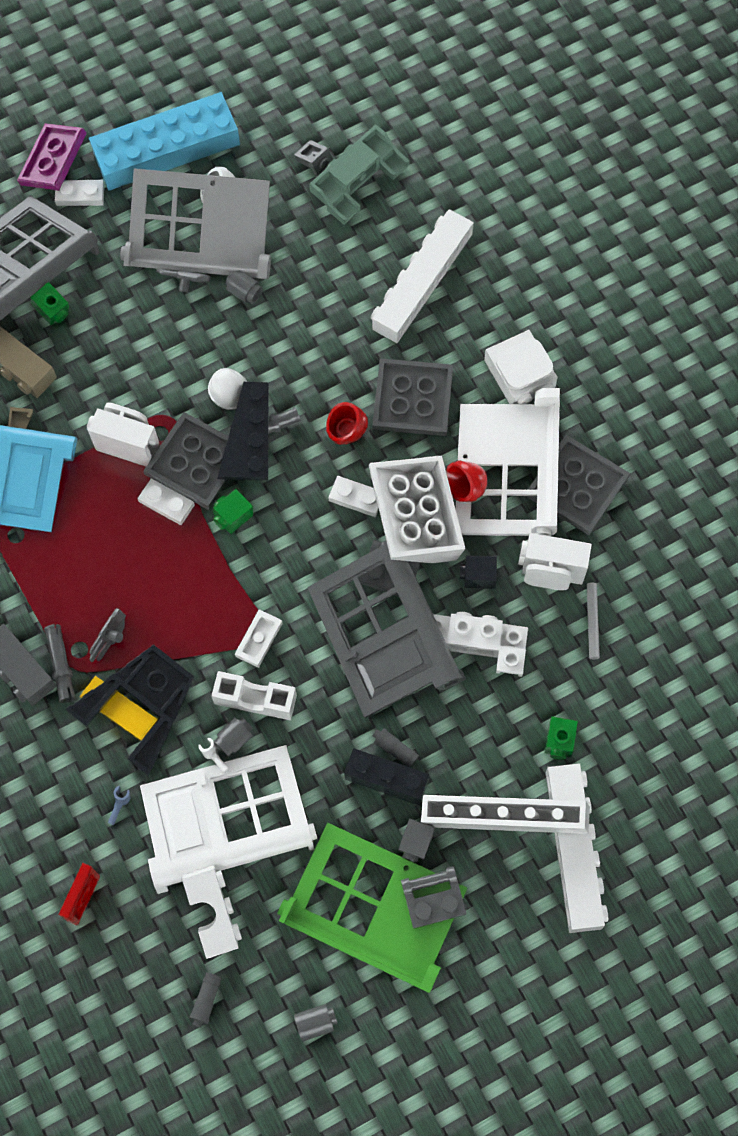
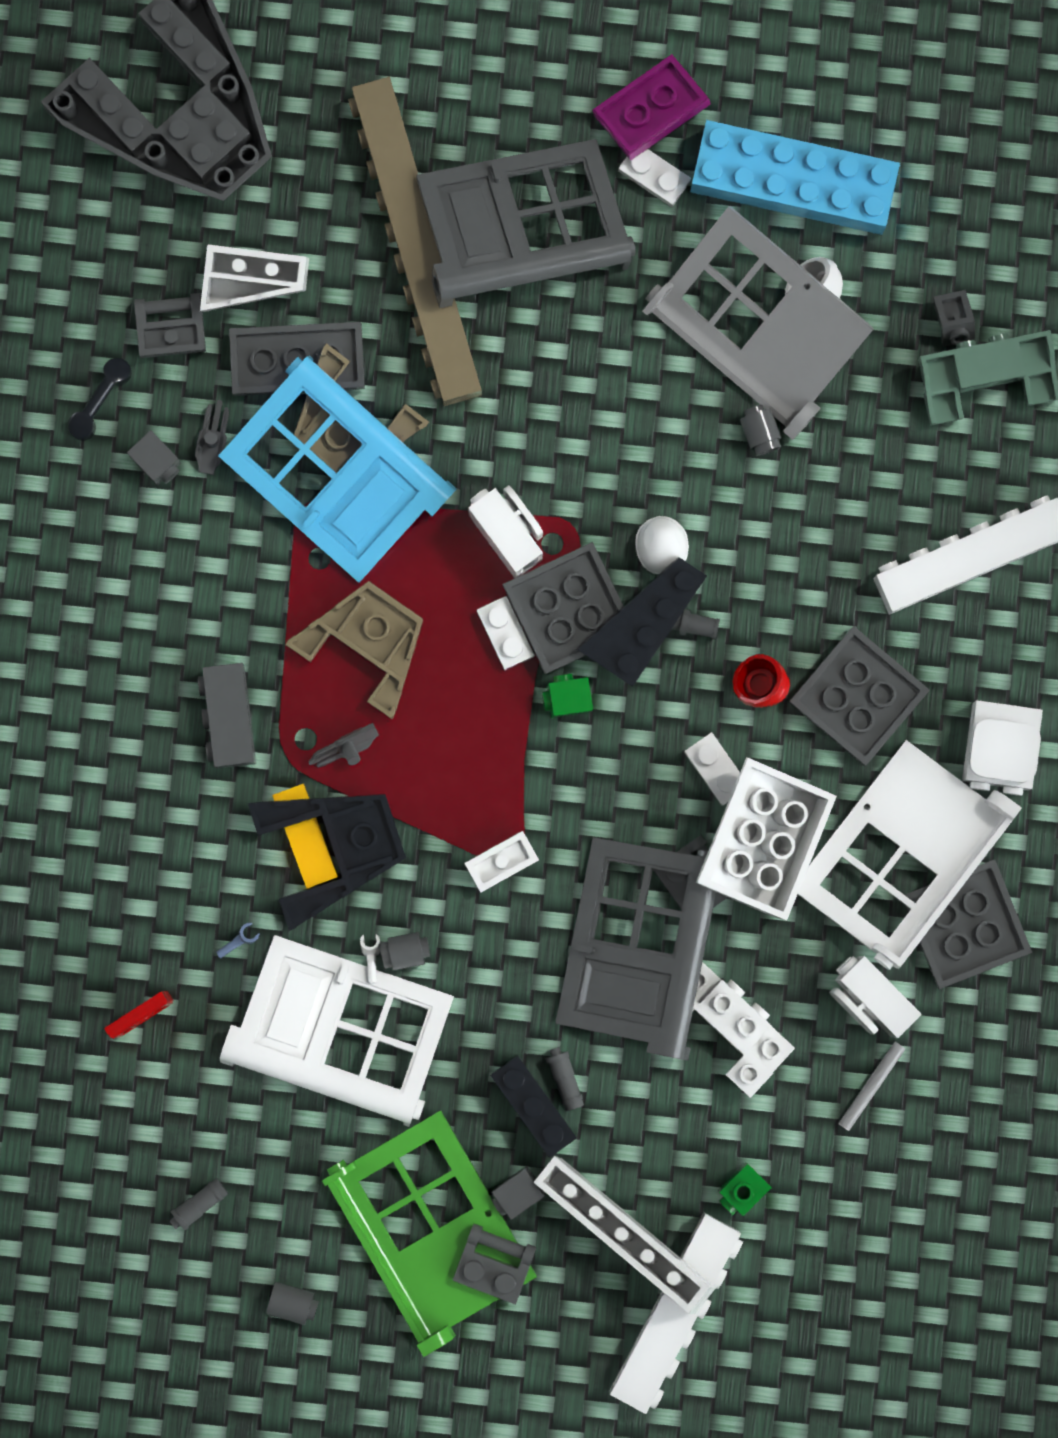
camera: 30 degrees right, 15 degrees up
green brick [30,282,69,325] -> none
dark grey pin [44,624,76,703] -> none
dark grey piece [156,269,211,293] -> none
white arch [182,865,242,959] -> none
white arch [212,671,297,720] -> none
red hat [446,460,488,502] -> none
black brick [460,555,497,589] -> none
none -> dark tan wing [285,581,423,719]

